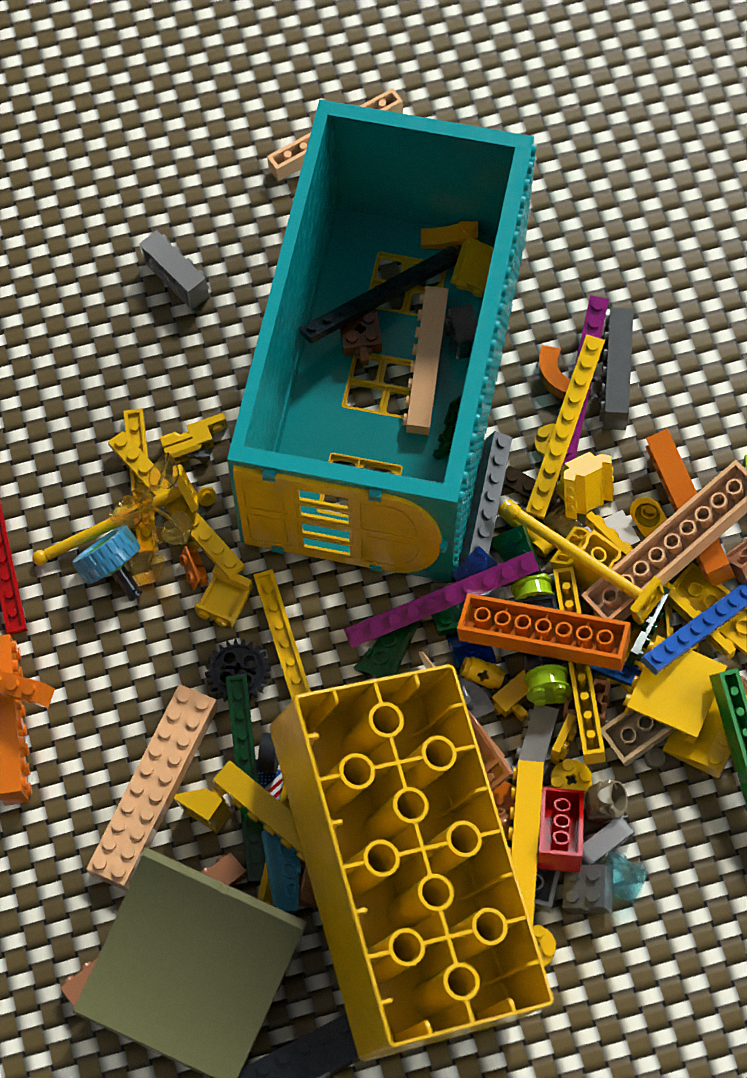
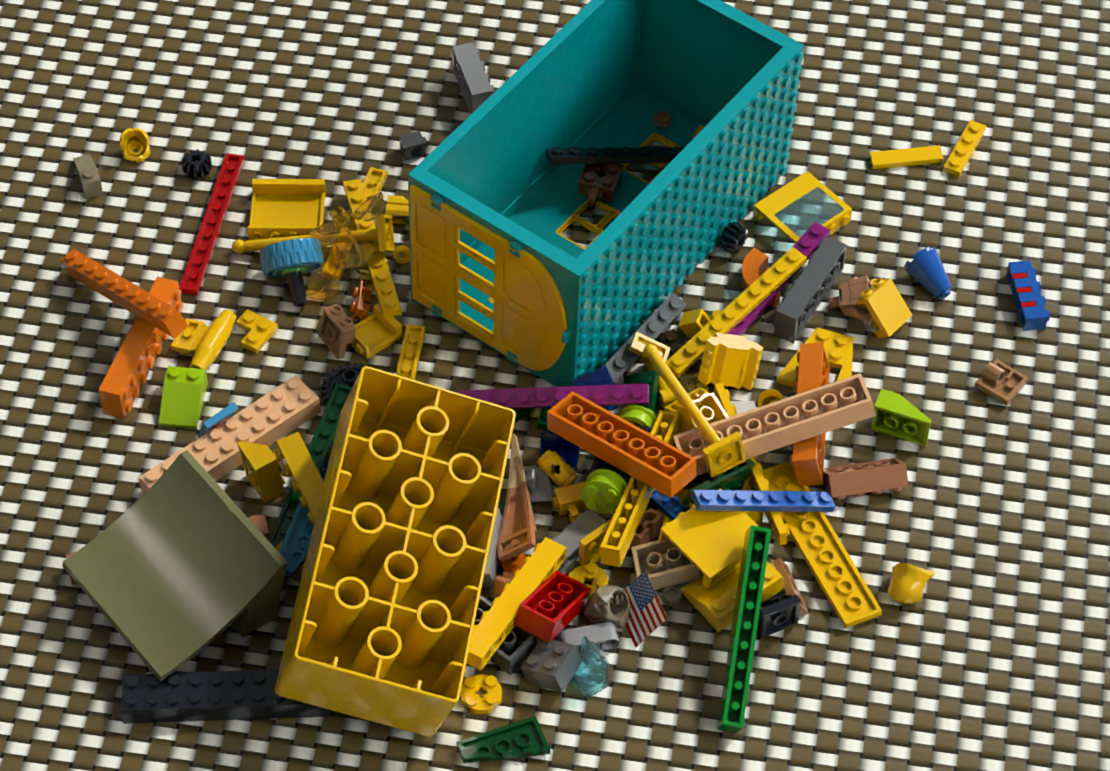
camera: 20 degrees right, 15 degrees down
none -> lime slope [159,366,208,429]
none -> yellow plate [171,309,236,370]
none -> dark azure tile [198,402,239,438]
none -> yellow plate [236,309,278,354]
none -> yellow panel [247,179,326,240]
none -> medium nougat plate [318,304,356,359]
none -> dark grey brick [399,131,428,160]
none -> dark green wing [456,716,550,763]
none -> sticker [618,570,668,648]
none -> yellow plate [629,332,670,363]
none -> nougat plate [653,111,671,128]
none -> yellow brick [678,308,711,338]
none -> black gear [719,222,748,254]
none -> panel [753,171,852,243]
none -> yellow wing [776,327,853,388]
none -> nougat torso [829,275,879,329]
none -> yellow panel [856,278,912,338]
none -> yellow tile [869,145,944,169]
none -> blue cone [904,247,952,299]
none -> yellow plate [943,120,987,177]

